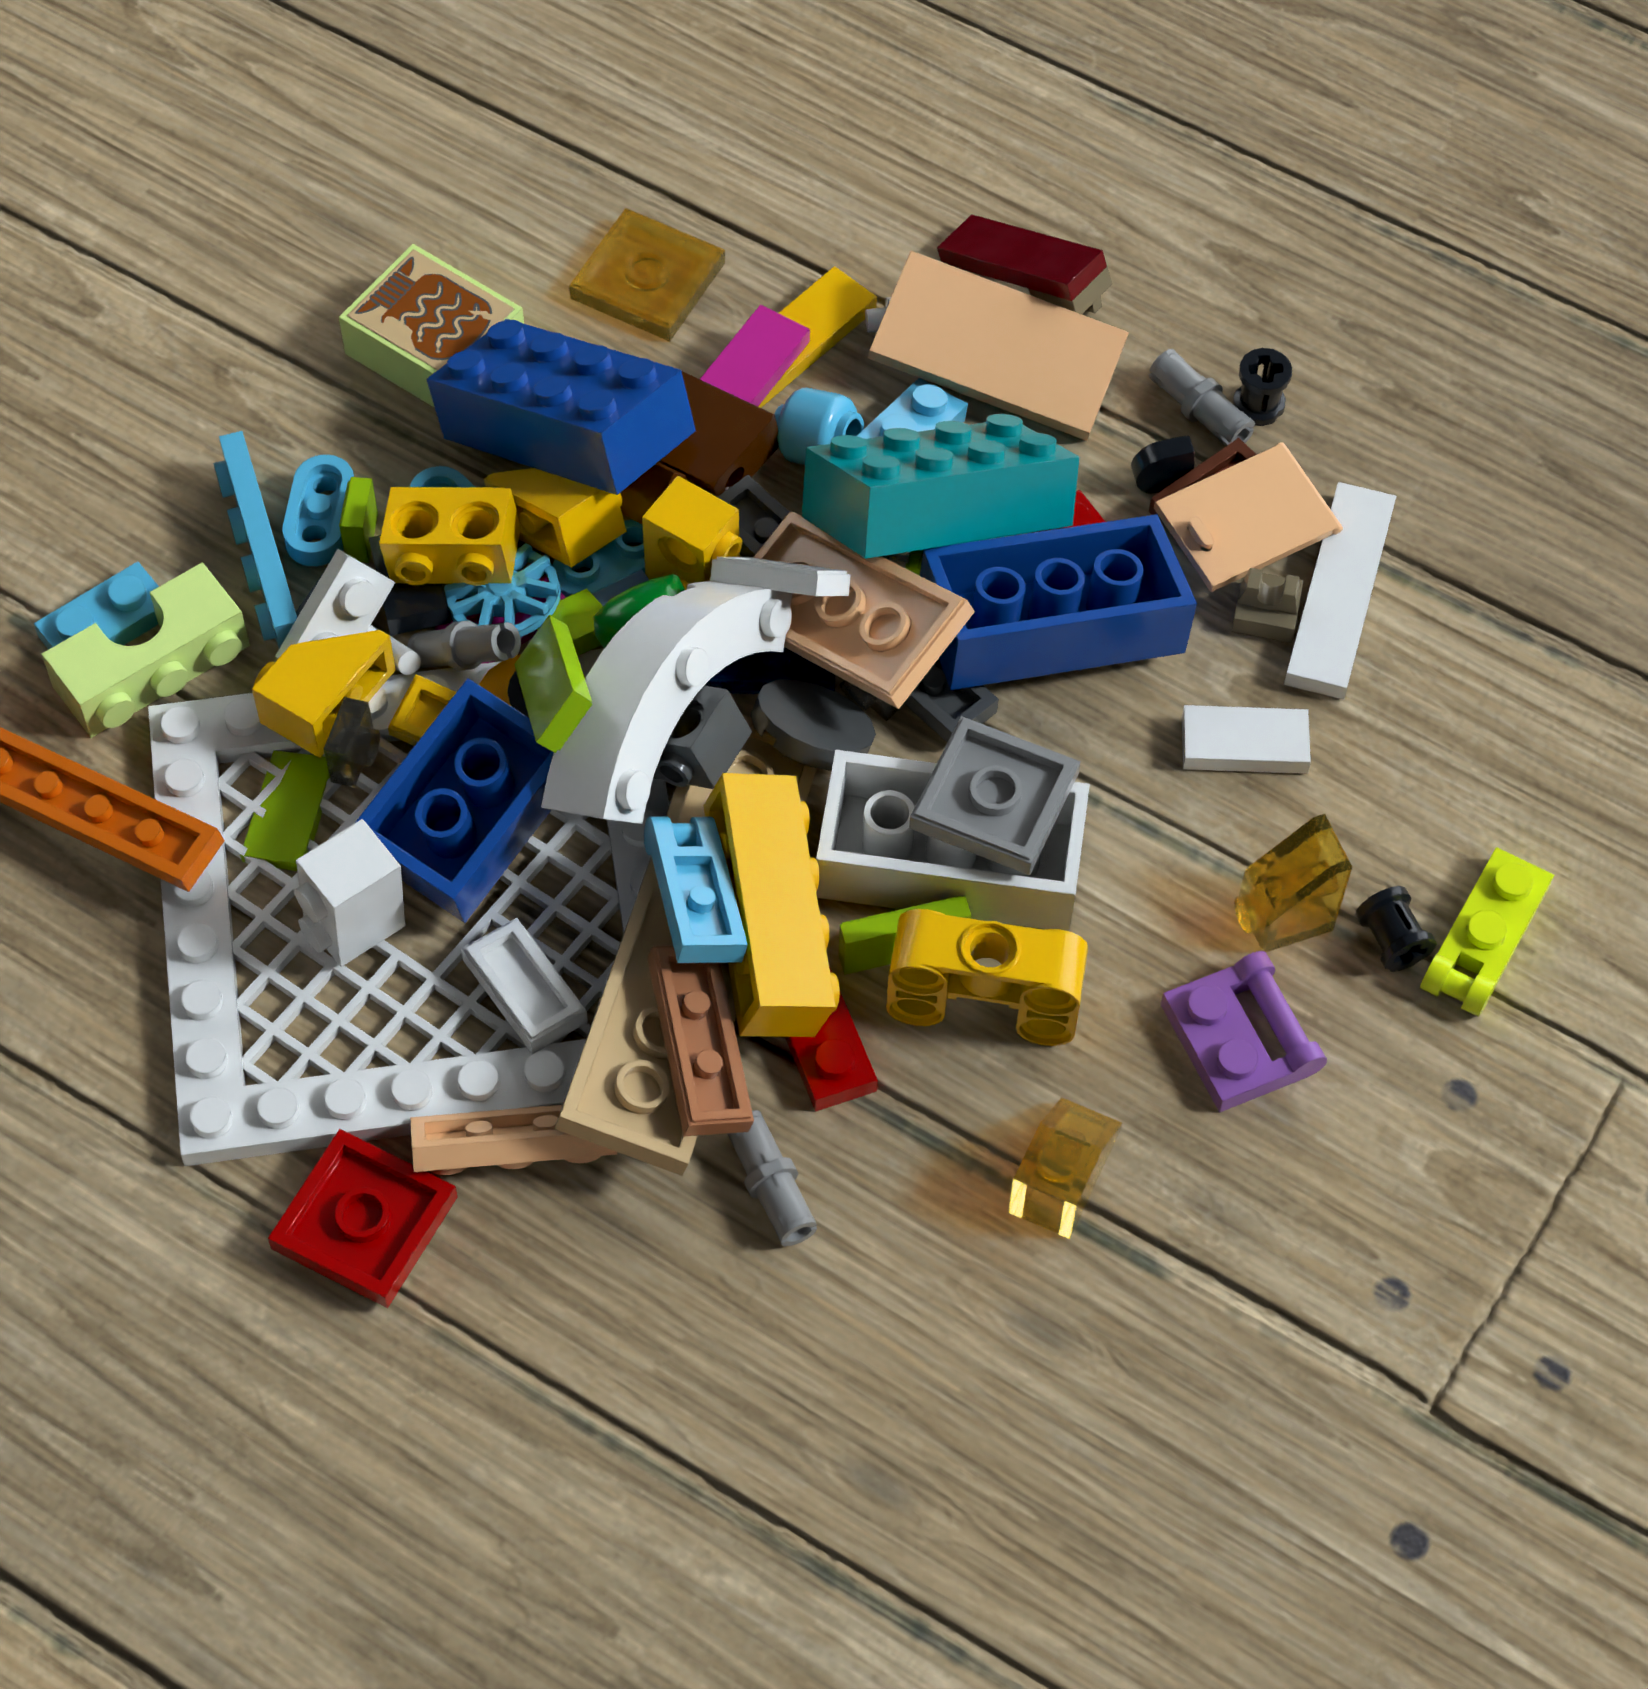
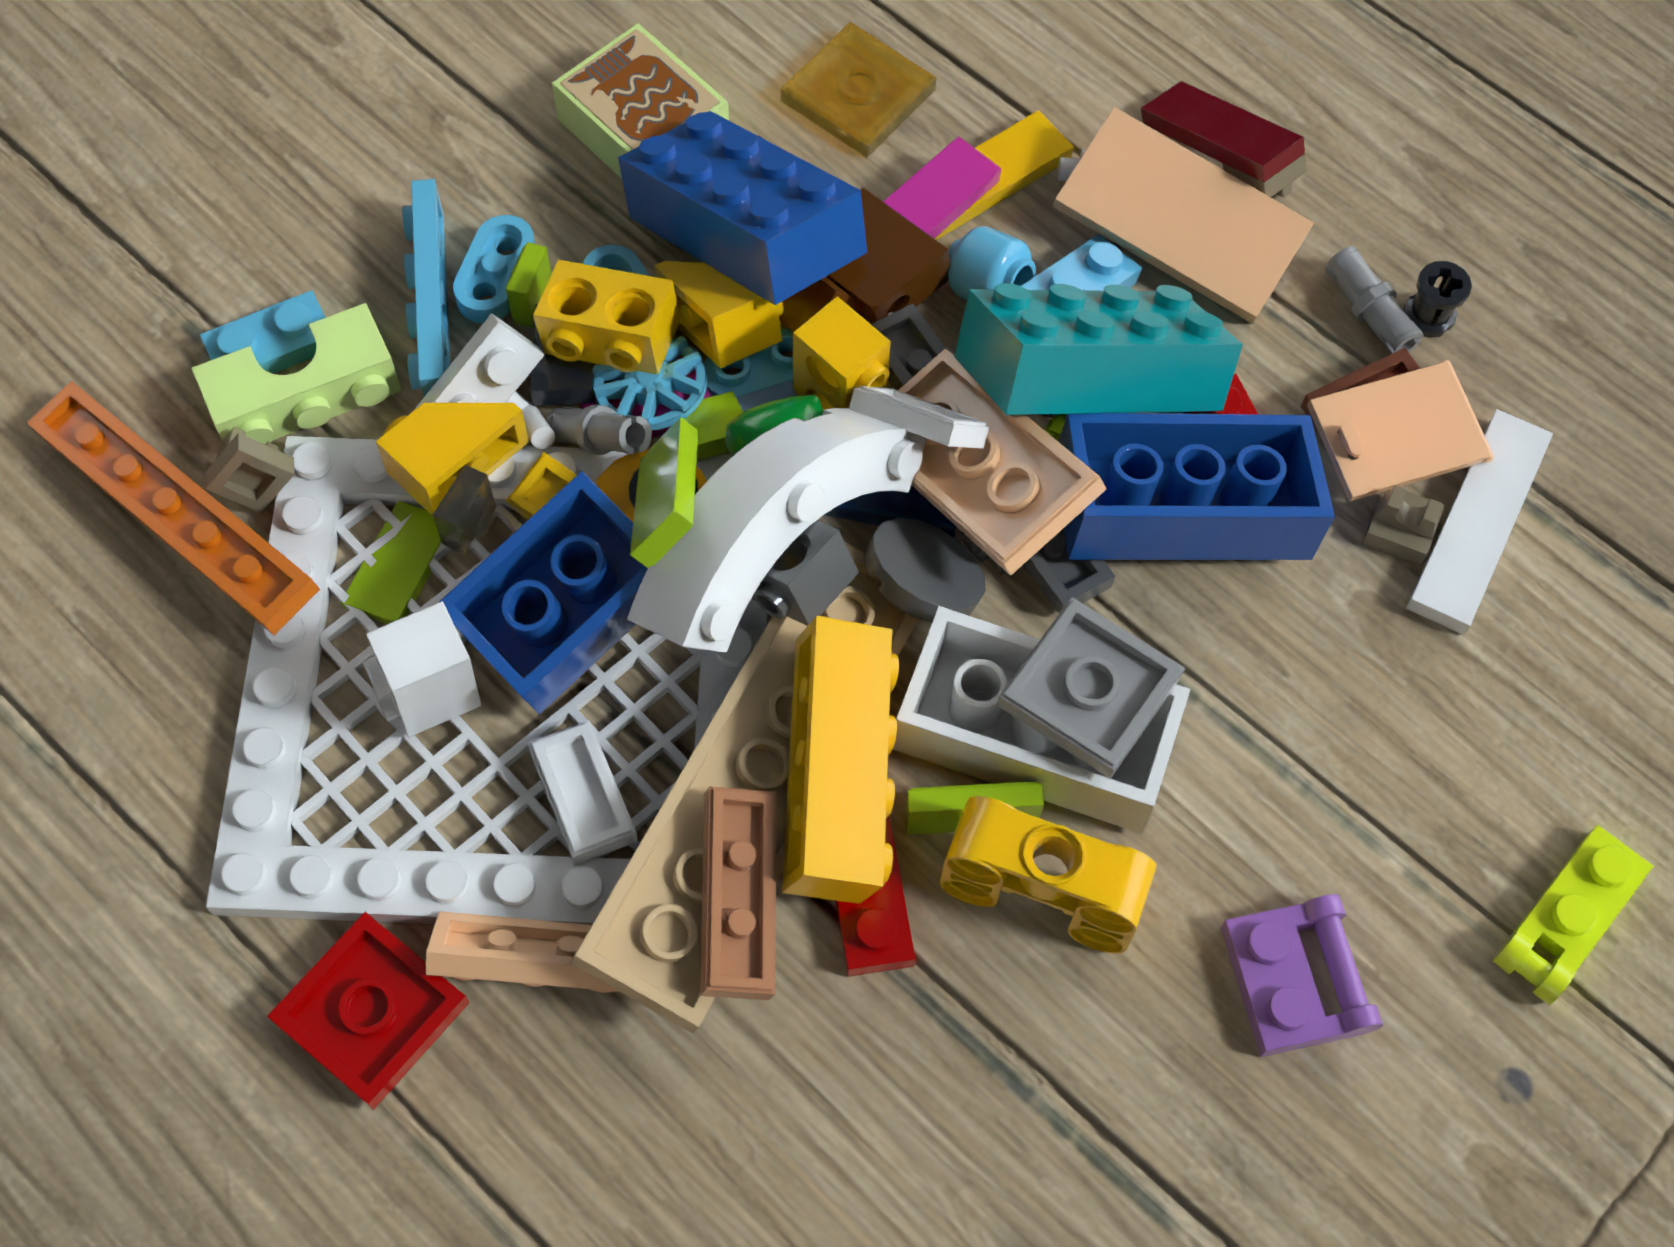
camera: 10 degrees right, 5 degrees up
medium azure plate [644,816,748,963] -> none
light grey pin [727,1110,817,1247] -> none
clear yellow slope [1008,1097,1122,1239] -> none
black tile [1131,435,1195,494] -> none
white tile [1182,705,1311,774] -> none
clear yellow slope [1234,814,1352,952] -> none
black bush [1355,886,1437,972] -> none
none -> dark tan tile [205,427,294,513]

